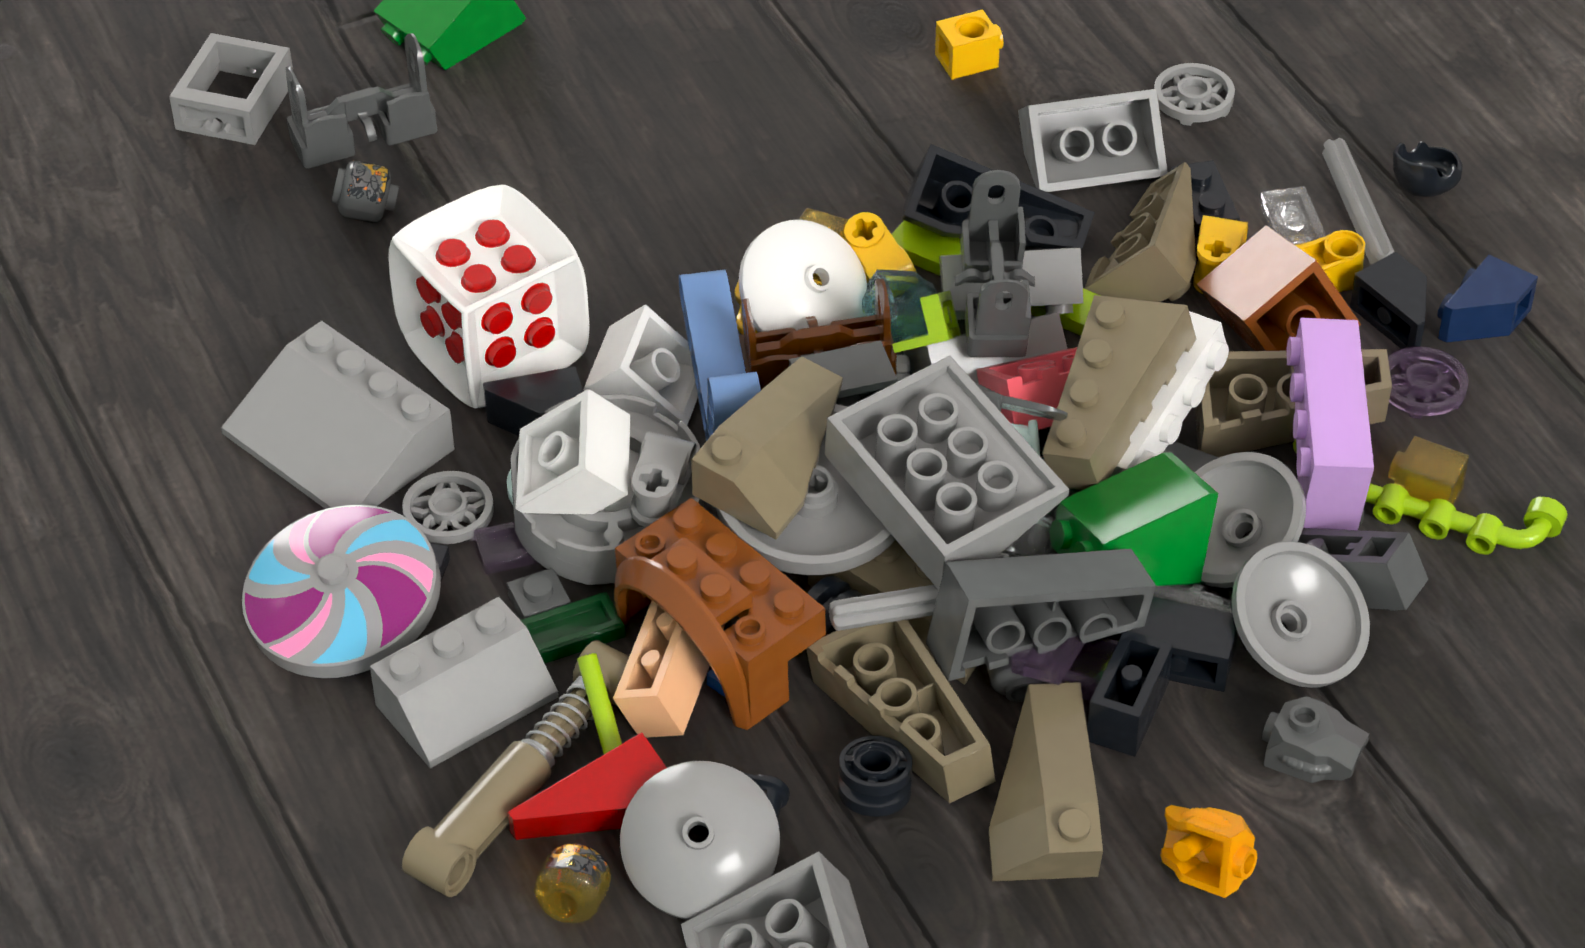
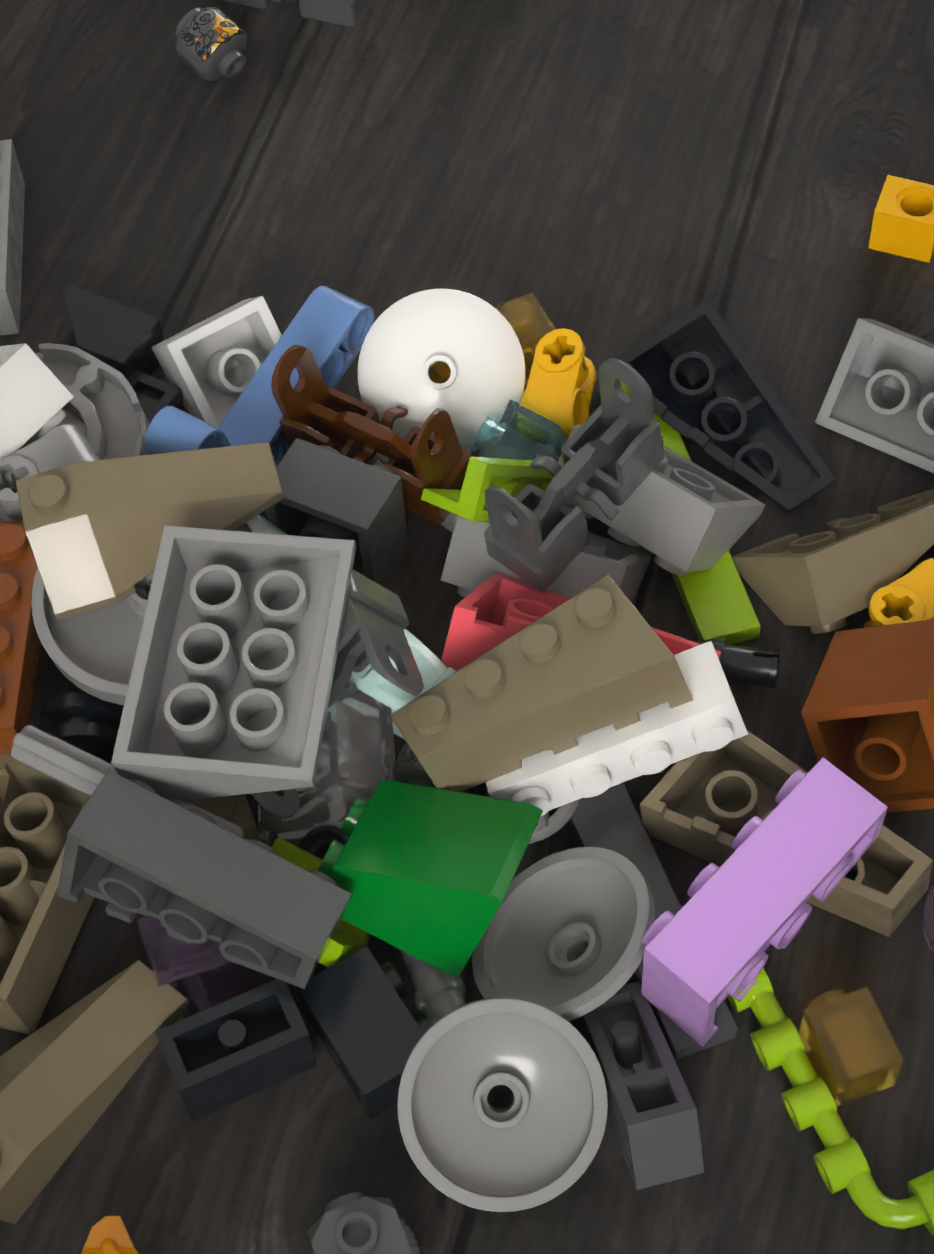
camera: 45 degrees right, 10 degrees up
white piece [388,185,589,408] -> none

